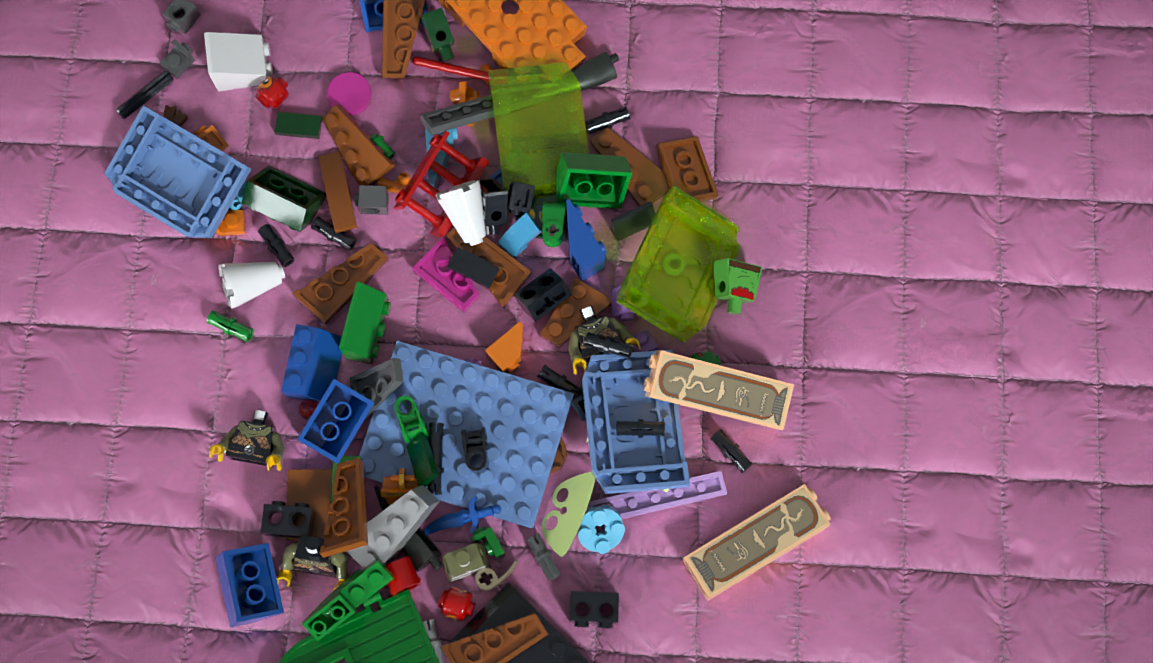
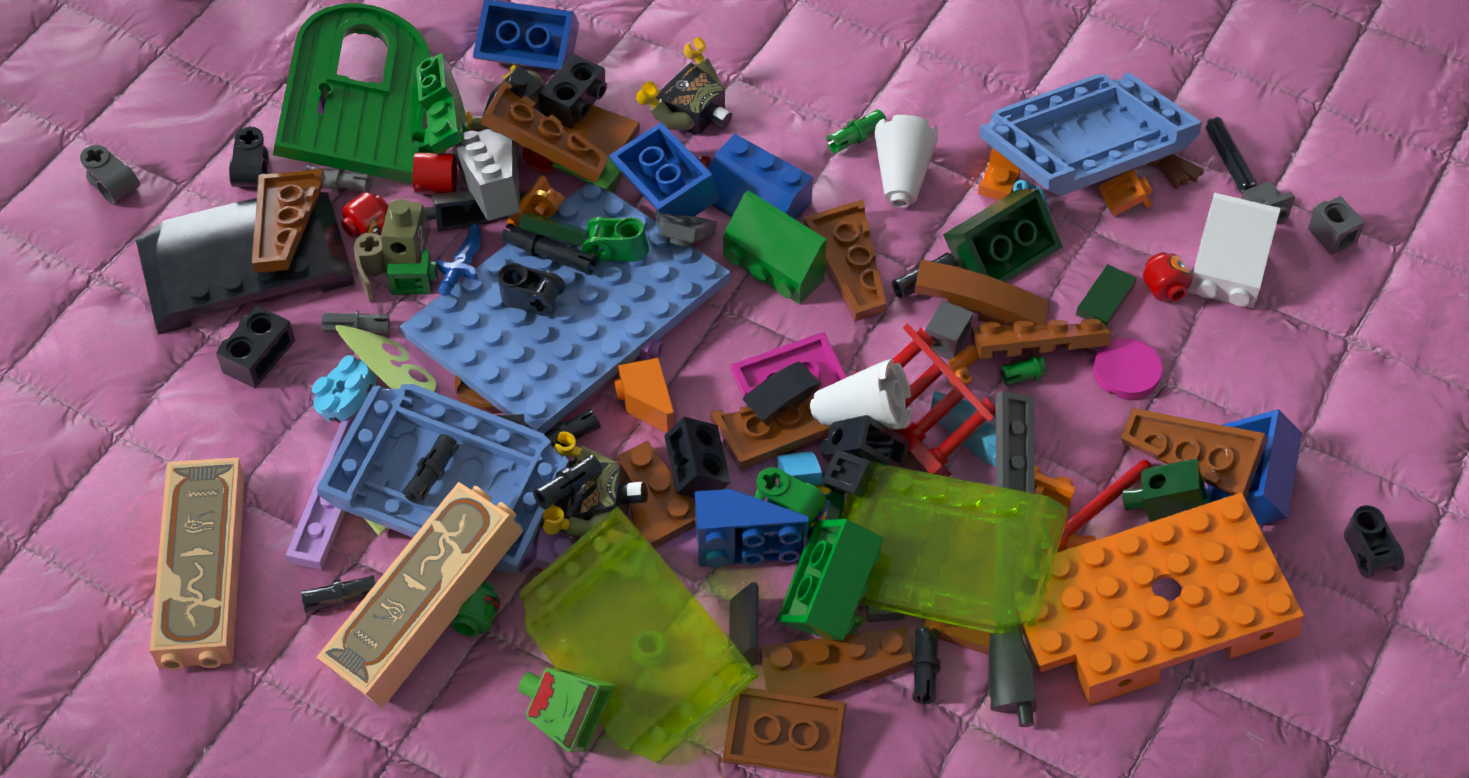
camera: 115 degrees right, 20 degrees down
black pin [258,224,295,267] -> none

